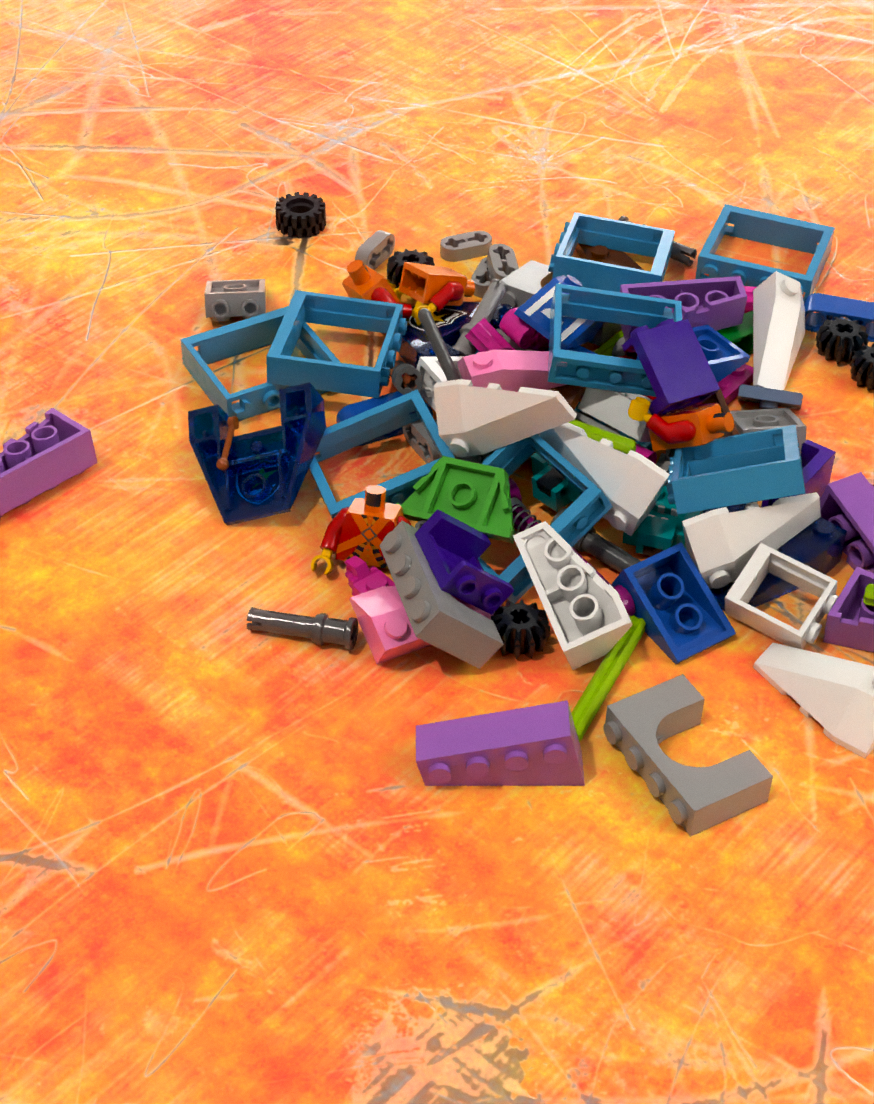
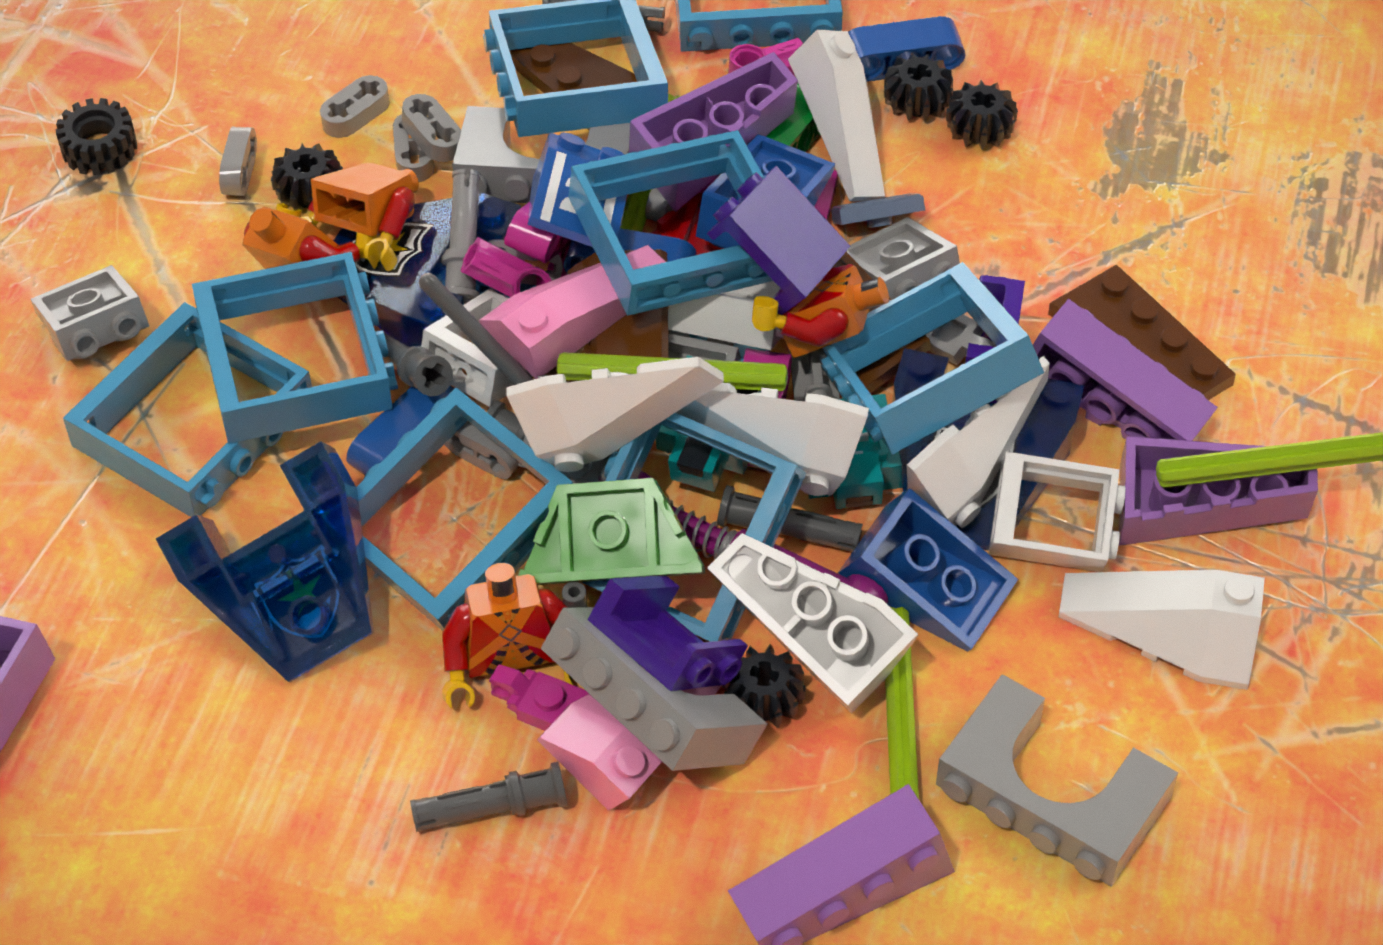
camera: 25 degrees left, 10 degrees up
dark orange hinge [216,416,239,471] -> none

